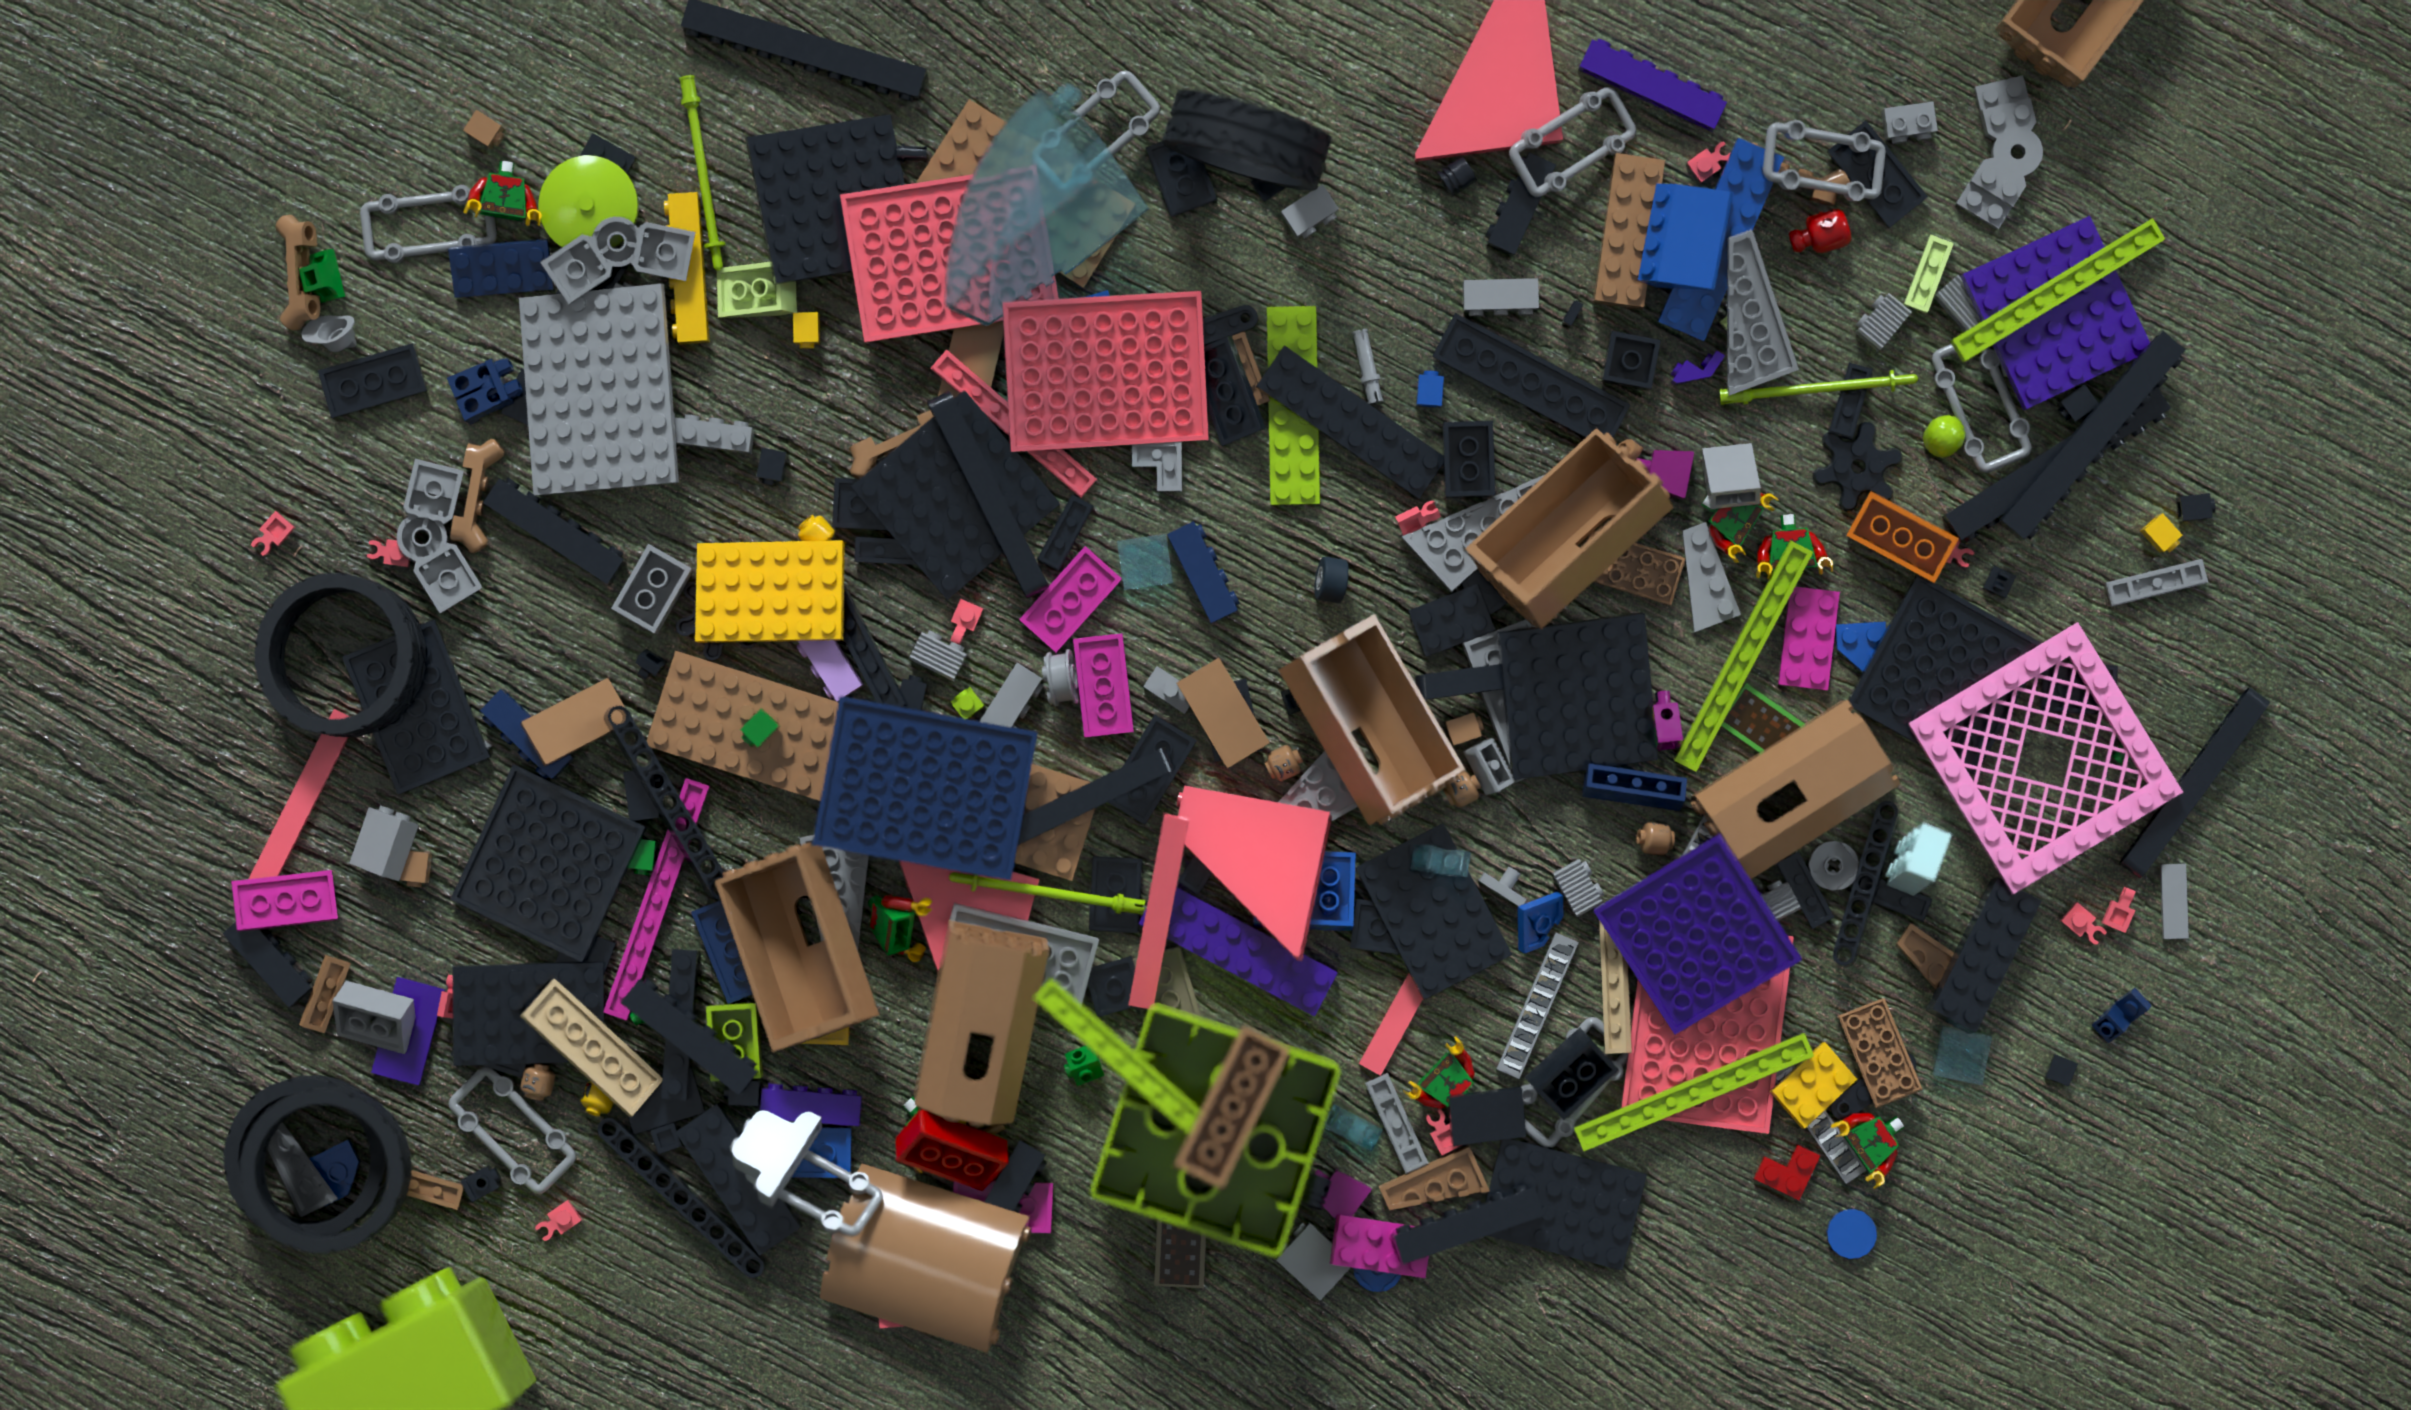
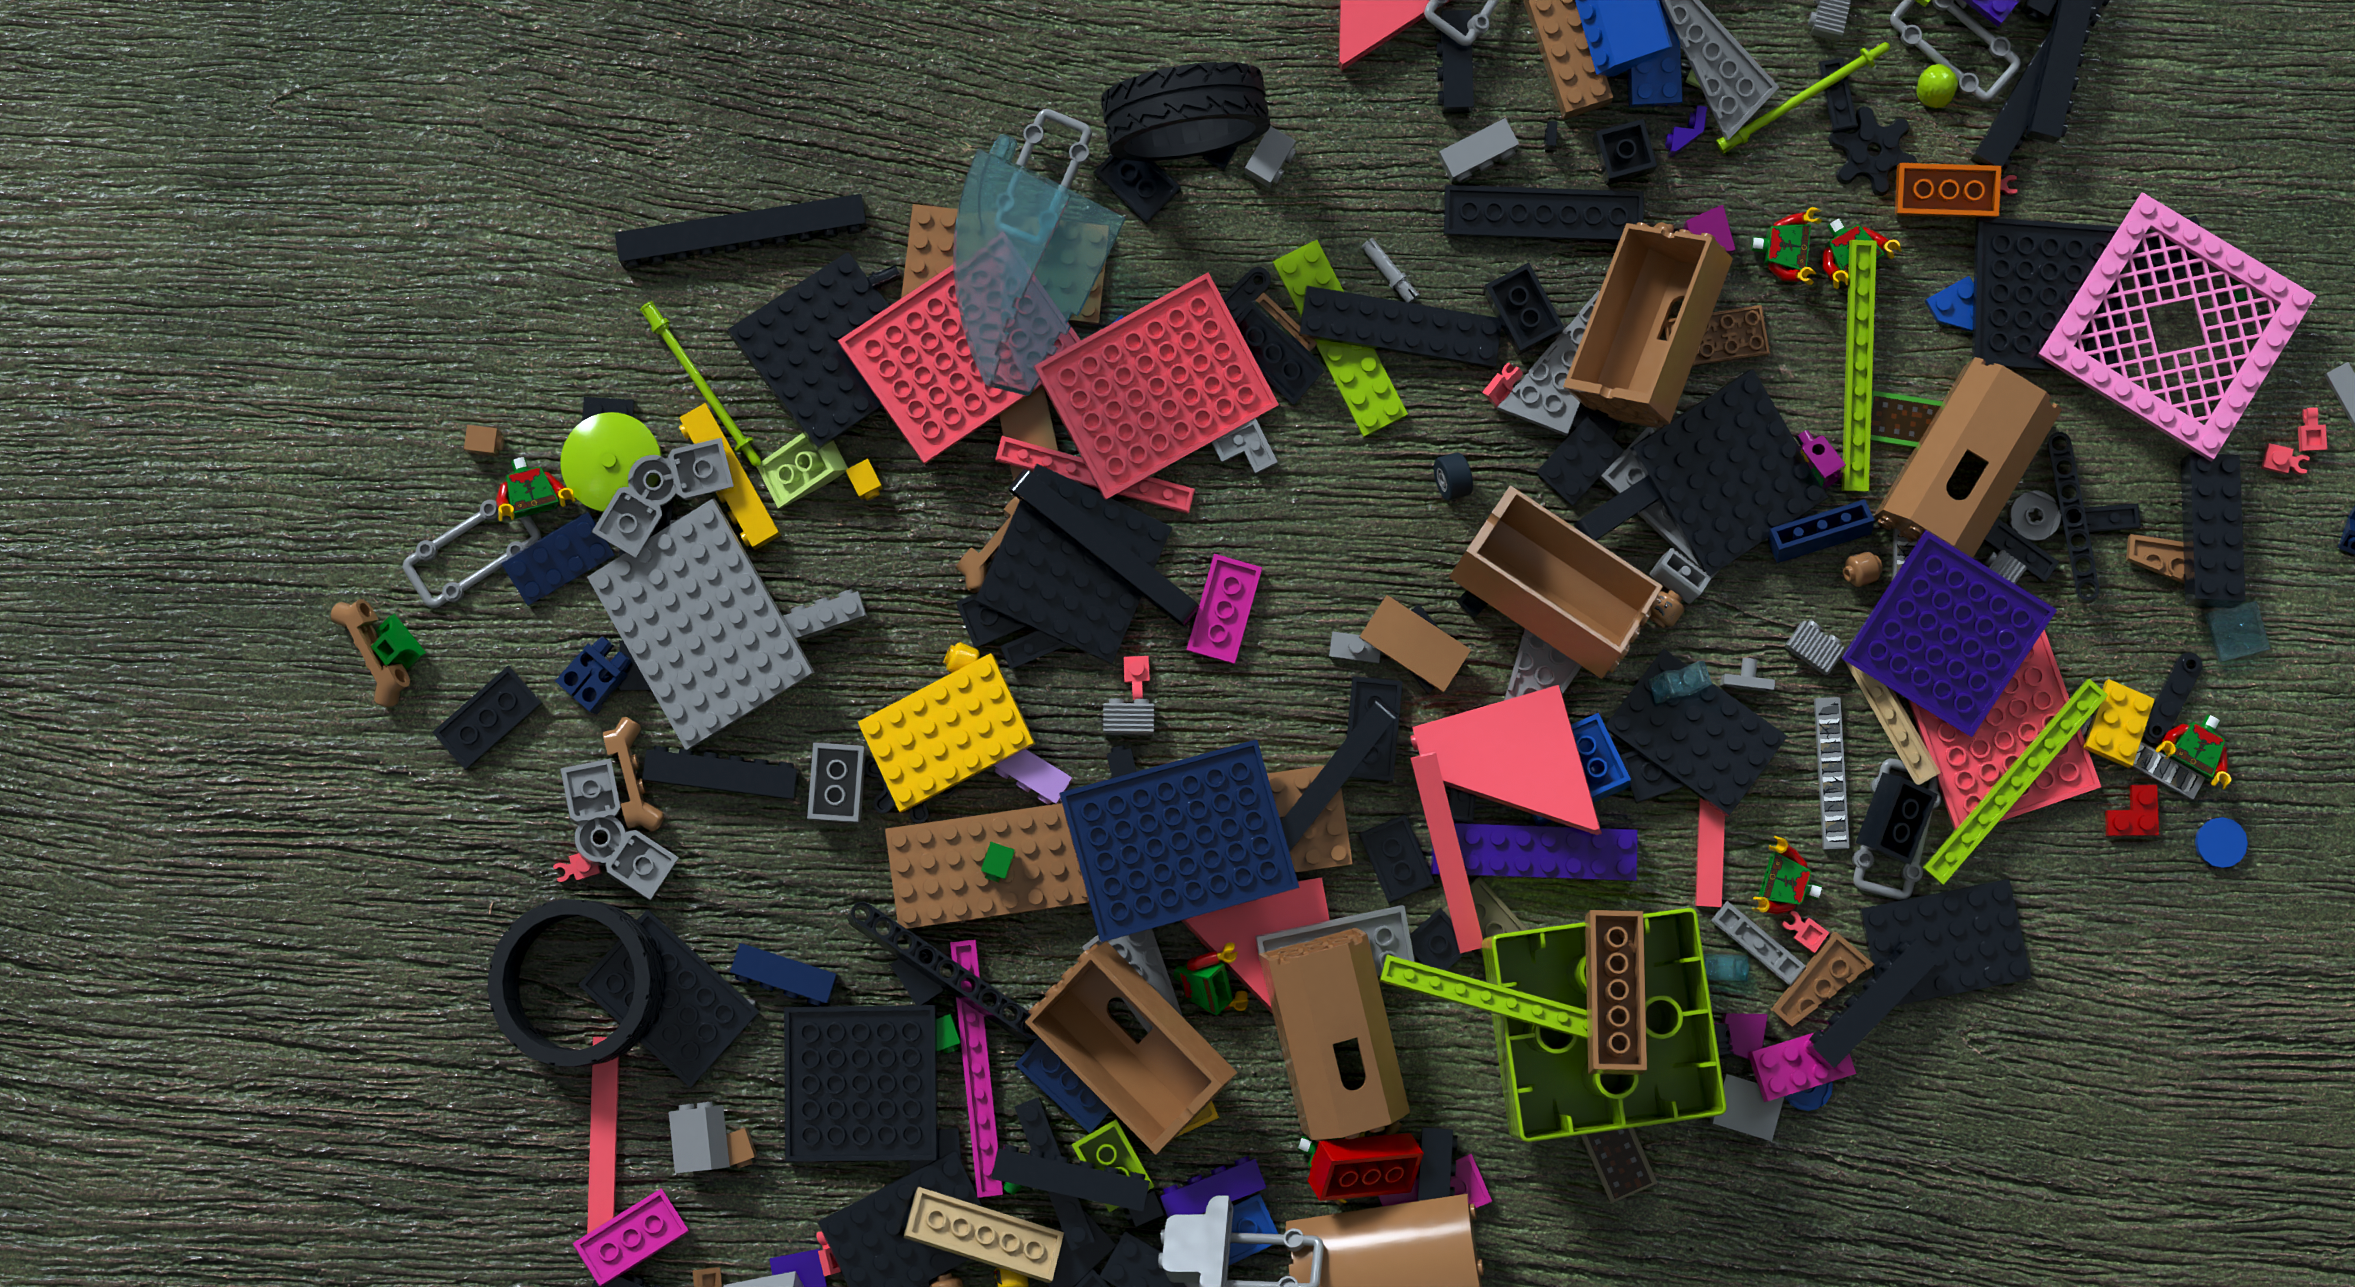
camera: 30 degrees left, 5 degrees down
coral plate [251,511,296,556] -> none
light grey piece [301,316,356,352] -> none
medium nougat tile [520,678,625,767] -> none
black tile [635,648,667,681] -> none
black brick [756,448,788,486] -> none
black plate [843,584,908,708] -> none
lime bar [949,872,1145,915] -> none
lime brick [951,687,985,719] -> none
light grey brick [979,663,1044,728] -> none
black tile [1037,494,1094,571] -> none
light grey wheel [1042,649,1079,706] -> none
green brick [1064,1045,1105,1086] -> none
dark pink plate [1073,633,1134,738] -> none
clear light blue plate [1117,534,1173,590] -> none
dark blue brick [1167,521,1240,624] -> none
medium nougat head [1265,745,1303,782] -> none
blue brick [1416,371,1444,408] -> none
black piece [1436,156,1477,197] -> none
medium nougat brick [1445,713,1484,746] -> none
black tile [1448,1087,1526,1146] -> none
blue plate [1518,892,1564,954] -> none
light grey wing [1682,522,1741,632] -> none
light grey brick [1702,443,1761,509] -> none
dark pink plate [1778,587,1840,690] -> none
medium nougat tile [1838,998,1923,1109] -> none
light aqua brick [1885,823,1951,896] -> none
black tile [1982,565,2016,599] -> none
black tile [2045,1054,2078,1086] -> none
light grey plate [2105,559,2208,607] -> none
black beam [2119,686,2270,879] -> none
yellow brick [2140,513,2182,553] -> none
black brick [2176,493,2216,522] -> none

